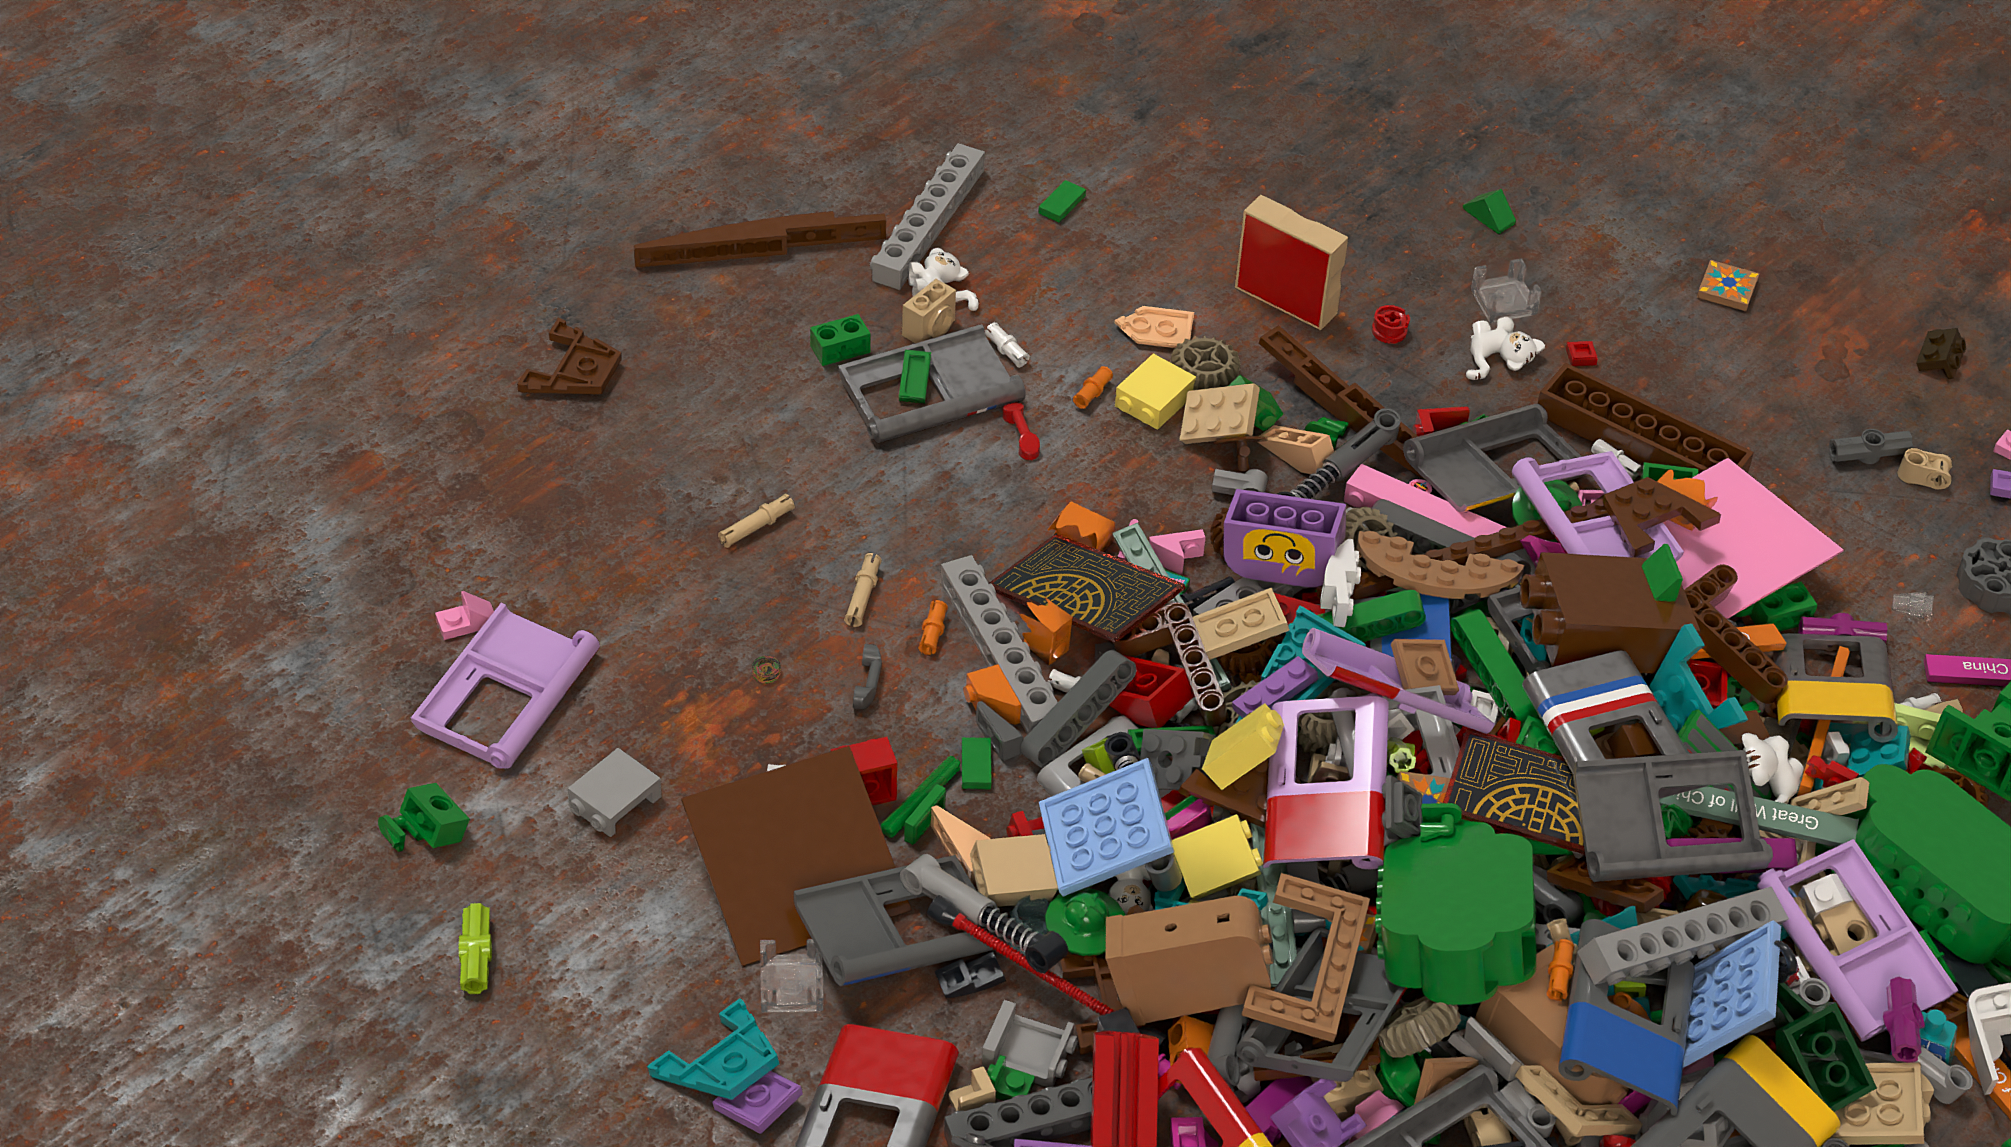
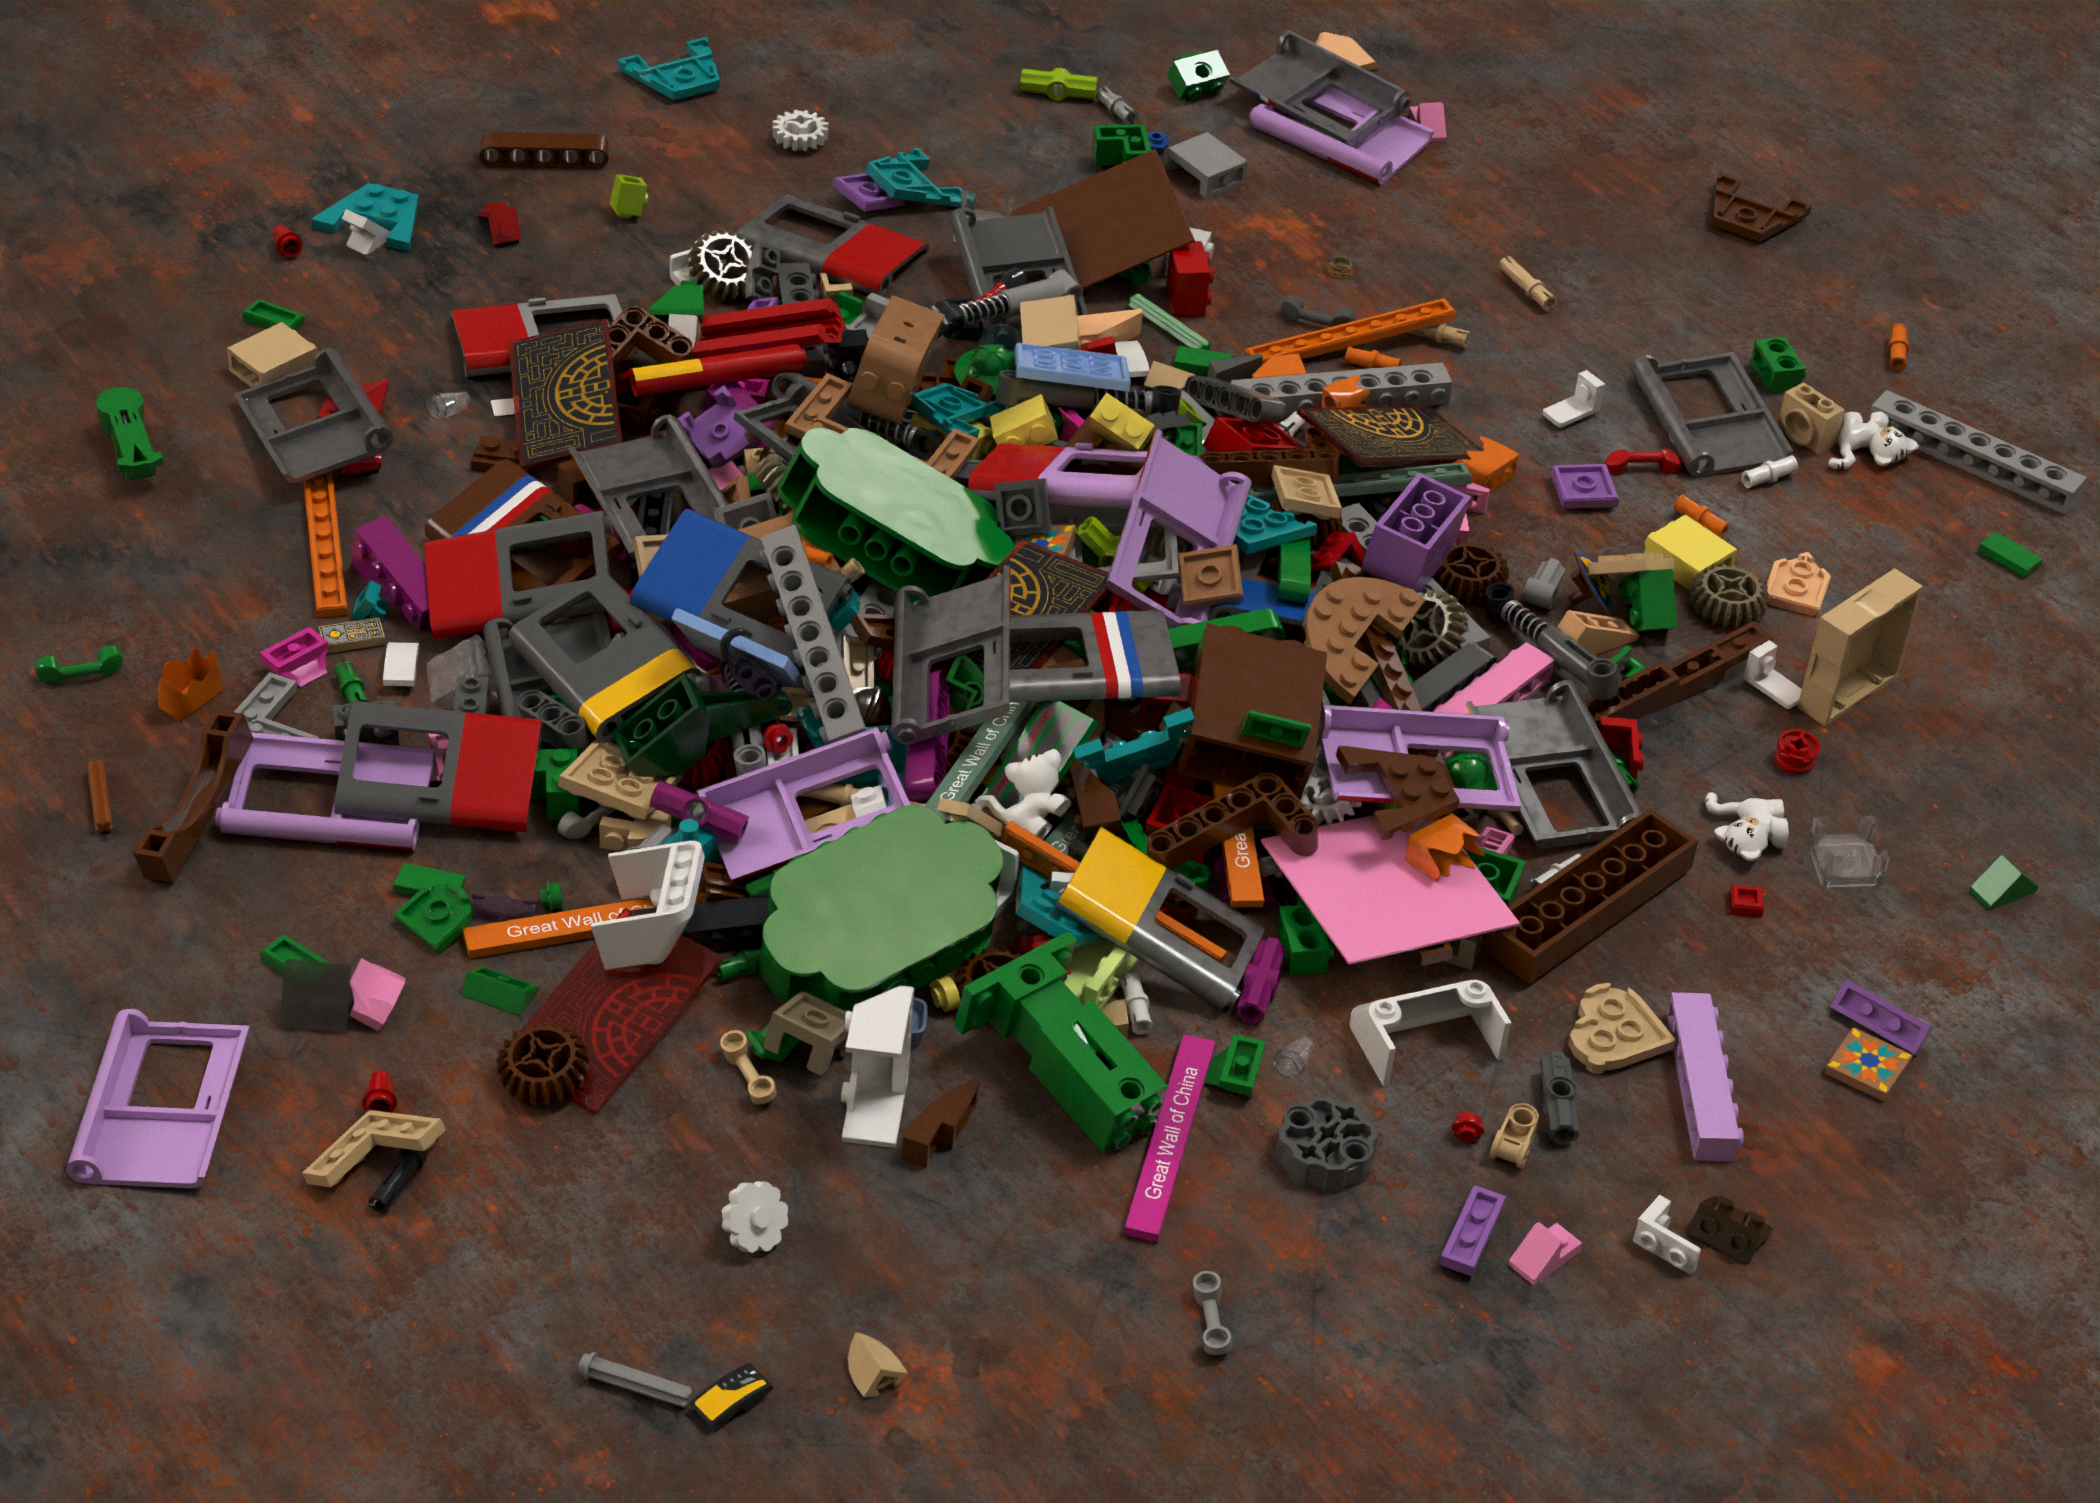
camera: 100 degrees right, 5 degrees down
reddish brown slope [634,211,886,268] -> none
green tile [899,350,931,404] -> none
green tile [904,784,946,845] -> none
white slope [1320,539,1361,627] -> none
green piece [1420,803,1462,841] -> none
red plate [1805,755,1859,788] -> none
none -> green brick [1091,124,1152,167]
none -> light grey pin [1096,86,1138,125]
none -> white slope [1115,341,1150,377]
none -> tan brick [1144,361,1195,390]
none -> blue plate [1147,132,1169,154]
none -> green slope [1205,1034,1266,1097]
none -> flat silver piece [1229,30,1411,146]
none -> orange tile [1245,298,1456,365]
none -> light nougat tile [1315,32,1379,71]
none -> white windscreen [1349,980,1511,1087]
none -> red plate [1451,1112,1485,1143]
none -> white bracket [1542,370,1605,428]
none -> medium lavender plate [1550,464,1619,509]
none -> tan plate [1568,983,1677,1074]
none -> white bracket [1633,1195,1701,1274]
none -> lavender brick [1666,992,1744,1162]
none -> white bracket [1743,640,1802,709]
none -> medium lavender plate [1830,979,1933,1056]
none -> orange pin [1888,323,1910,371]

